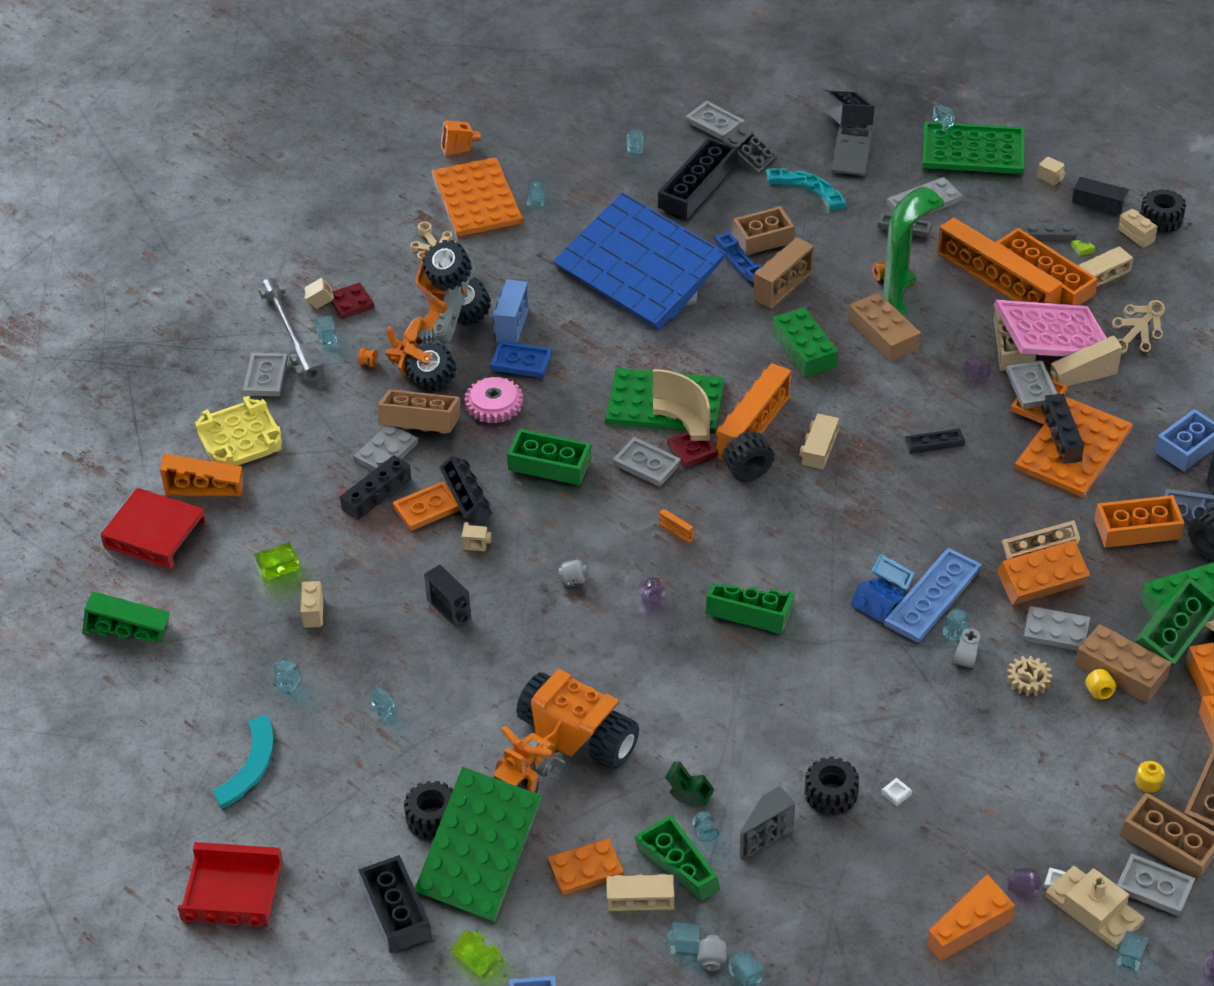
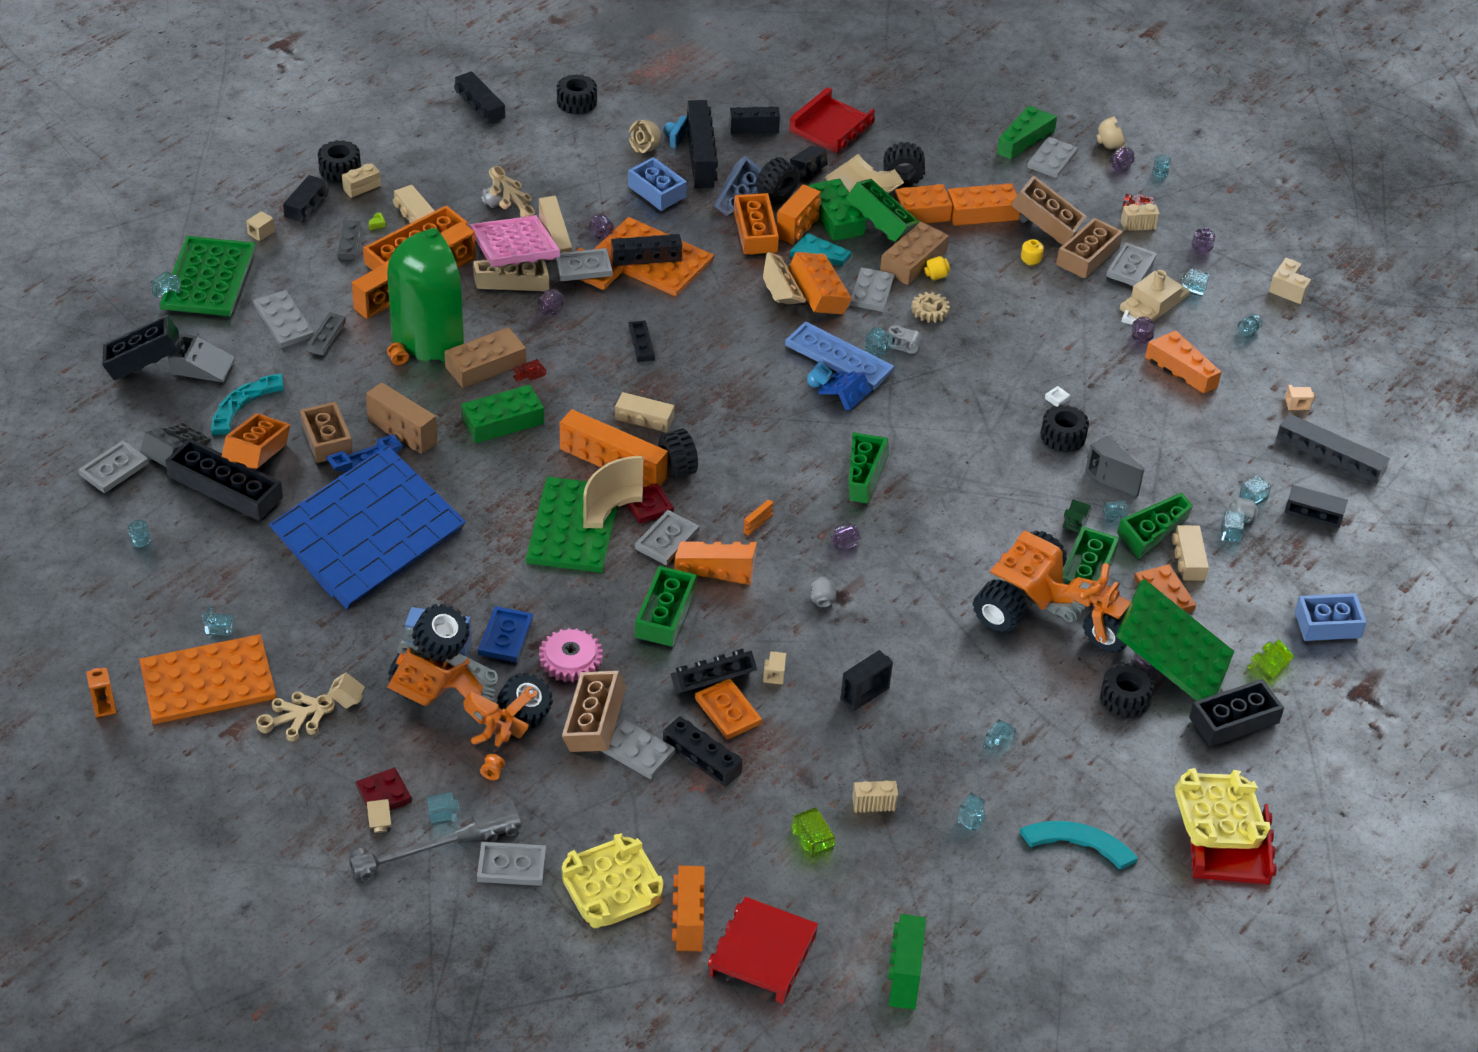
camera: 95 degrees left, 0 degrees up
none -> orange brick [222,413,291,469]
none -> clear red plate [513,359,546,381]
none -> clear purple head [589,214,614,240]
none -> orange wedge [675,541,757,585]
none -> orange brick [776,184,821,245]
none -> teal wing [790,233,851,266]
none -> green brick [1063,526,1119,604]
none -> light yellow plate [1175,768,1270,849]

